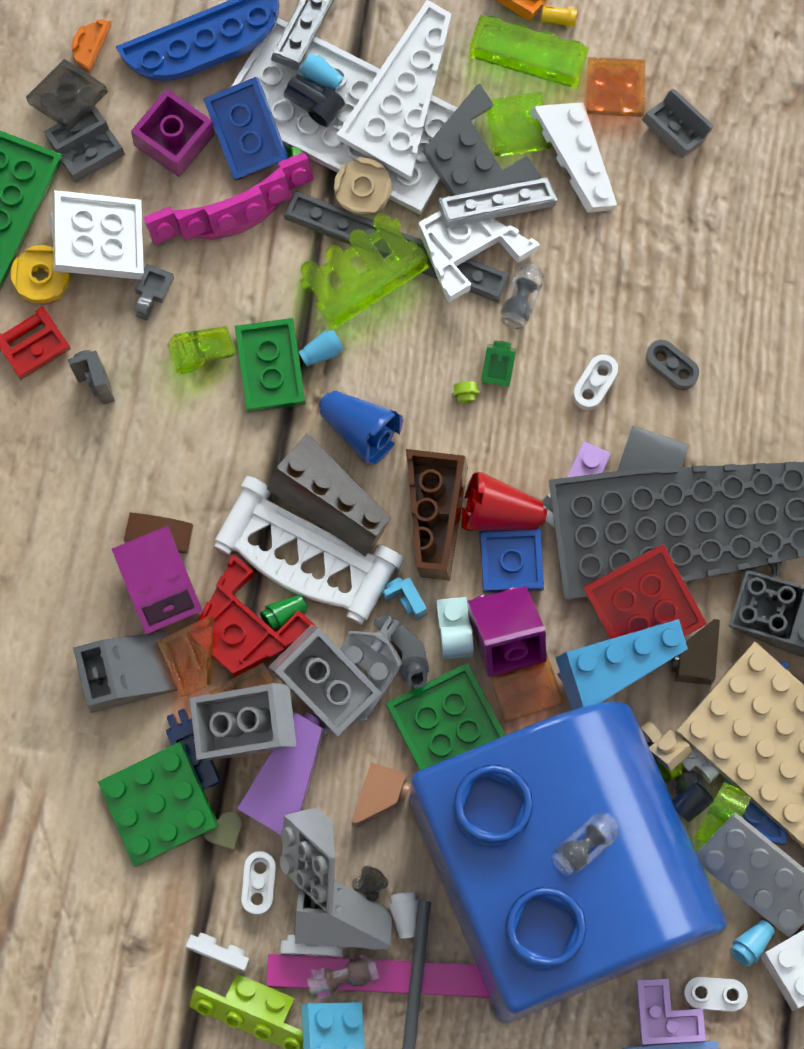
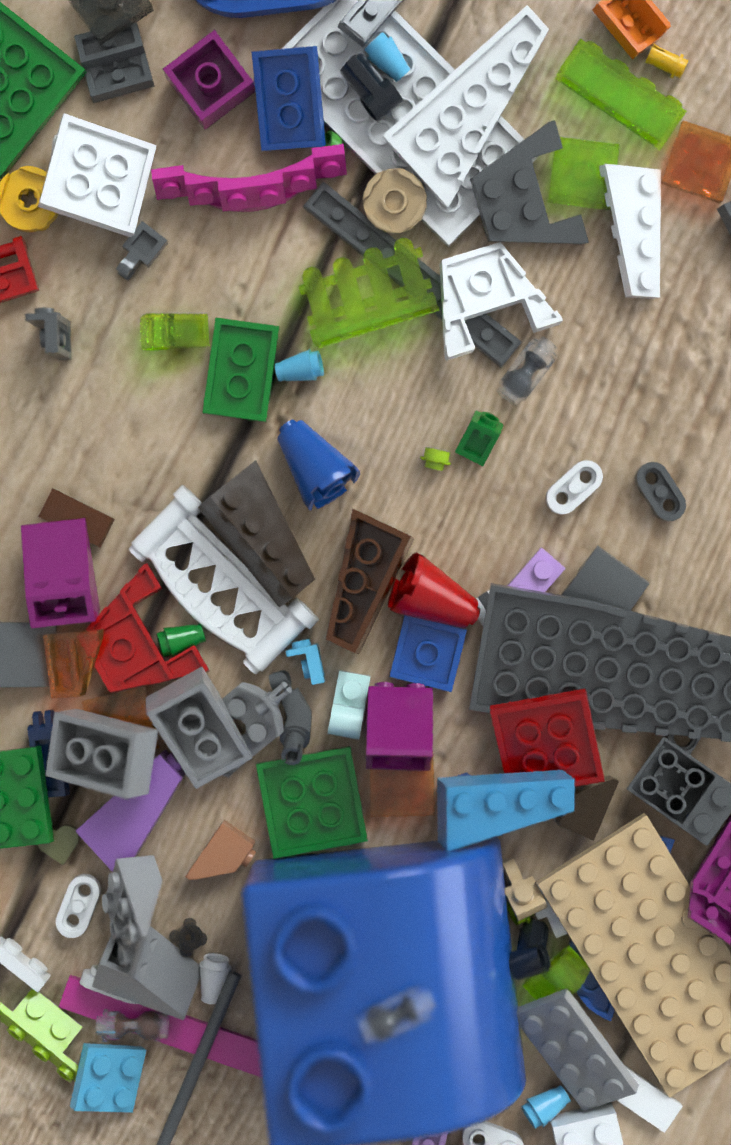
camera: 20 degrees right, 15 degrees up
light grey tile [438,177,557,228] -> none

